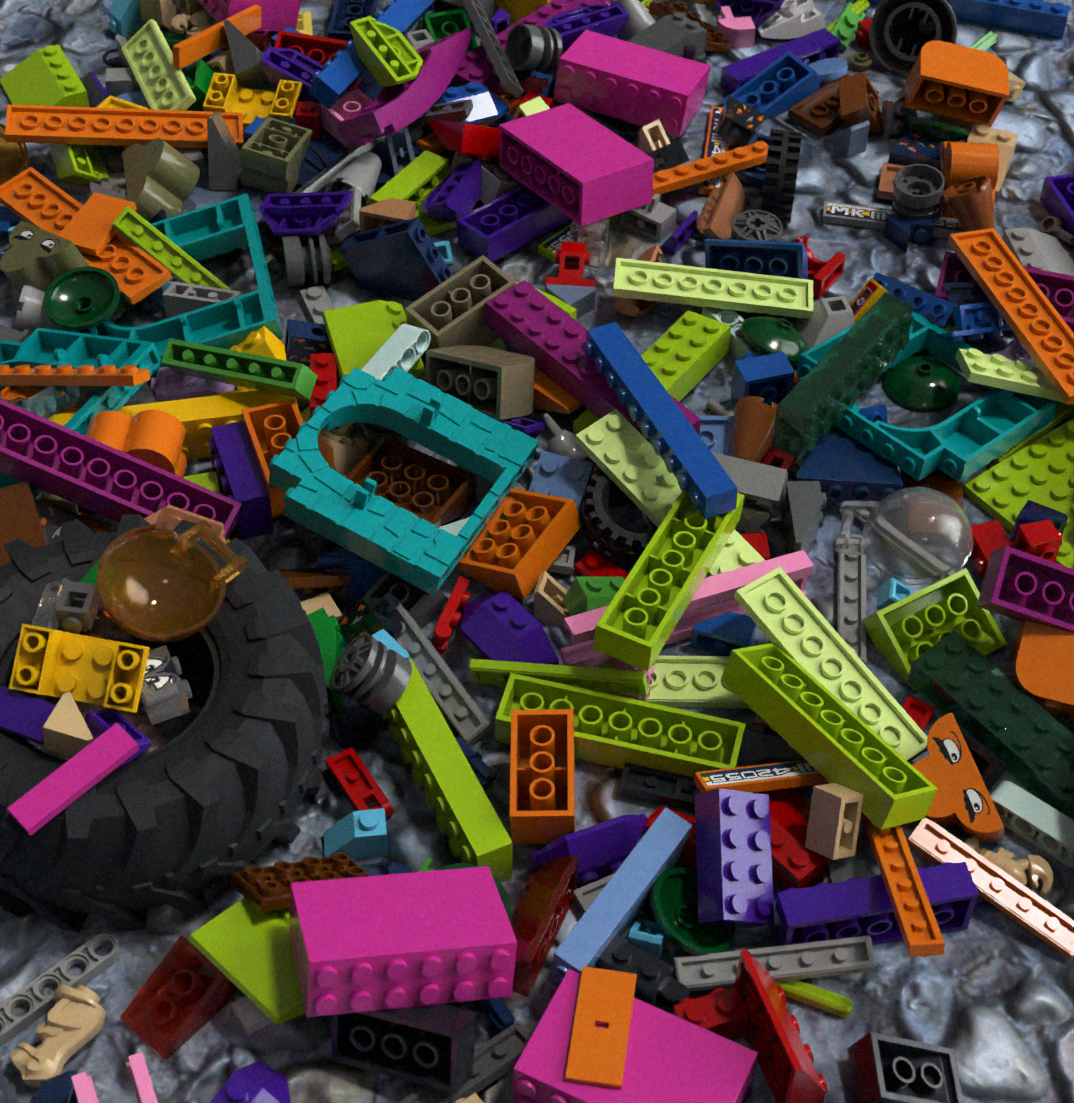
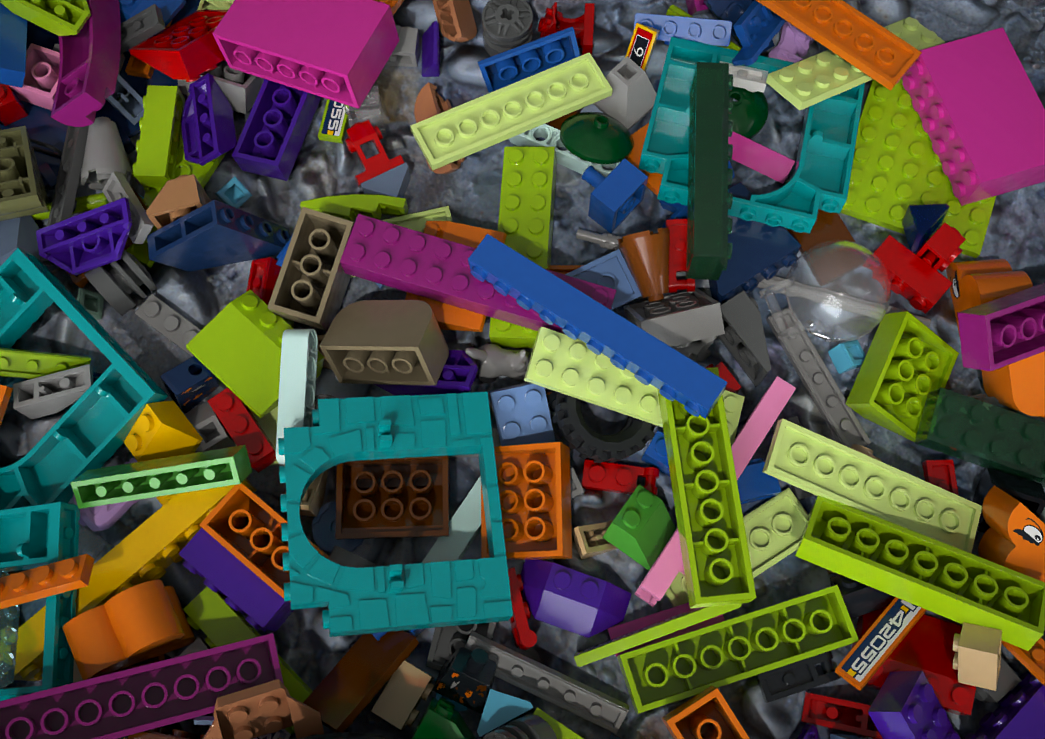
camera: 30 degrees left, 25 degrees up
none -> dark pink tile [697,118,795,184]
none -> white plate [715,61,768,93]

